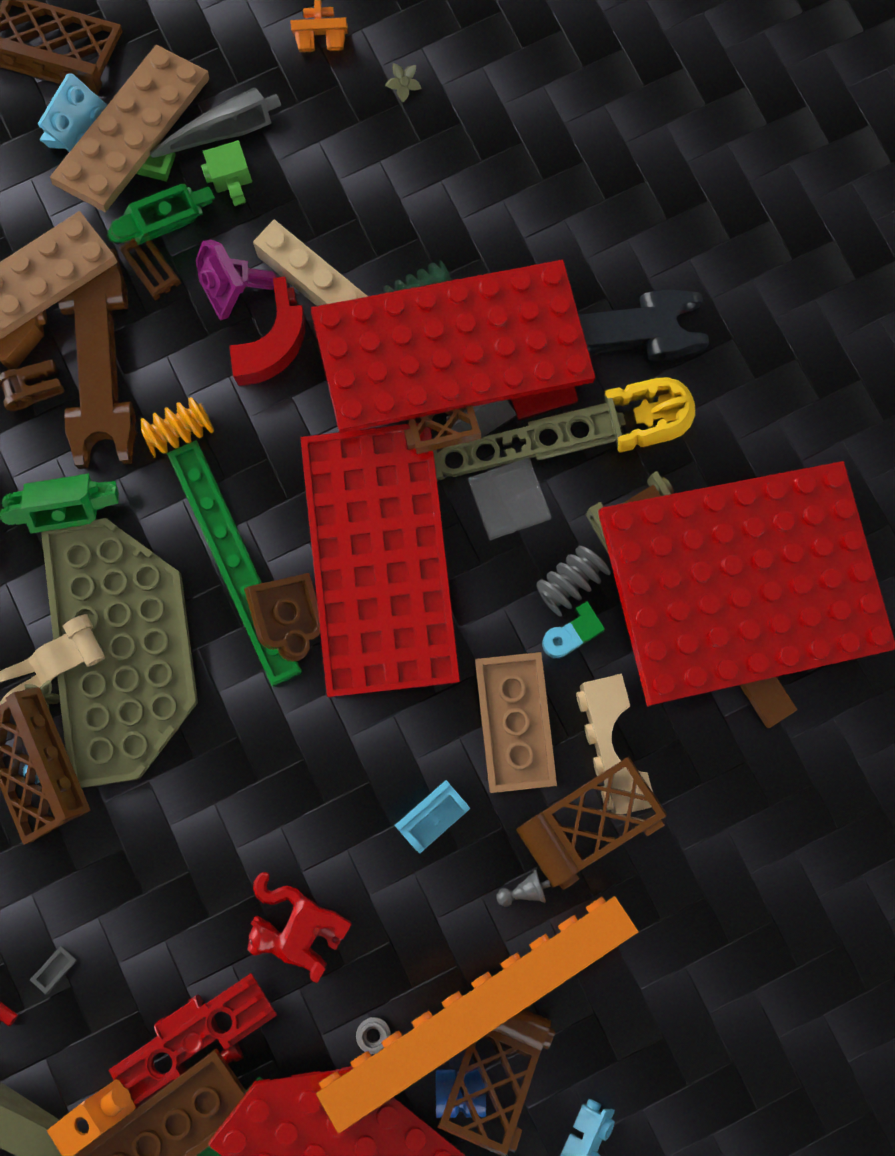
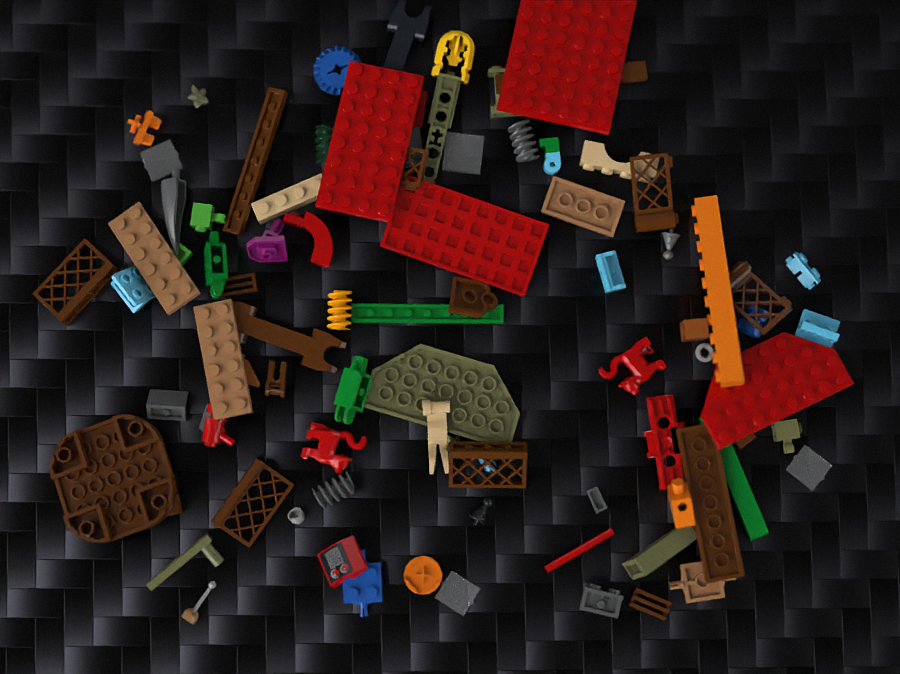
camera: 65 degrees left, 5 degrees up
none -> clear piece [140,140,183,181]
none -> reddish brown plate [223,87,288,236]
none -> blue gear [314,46,361,95]
none -> dark orange panel [680,318,709,342]

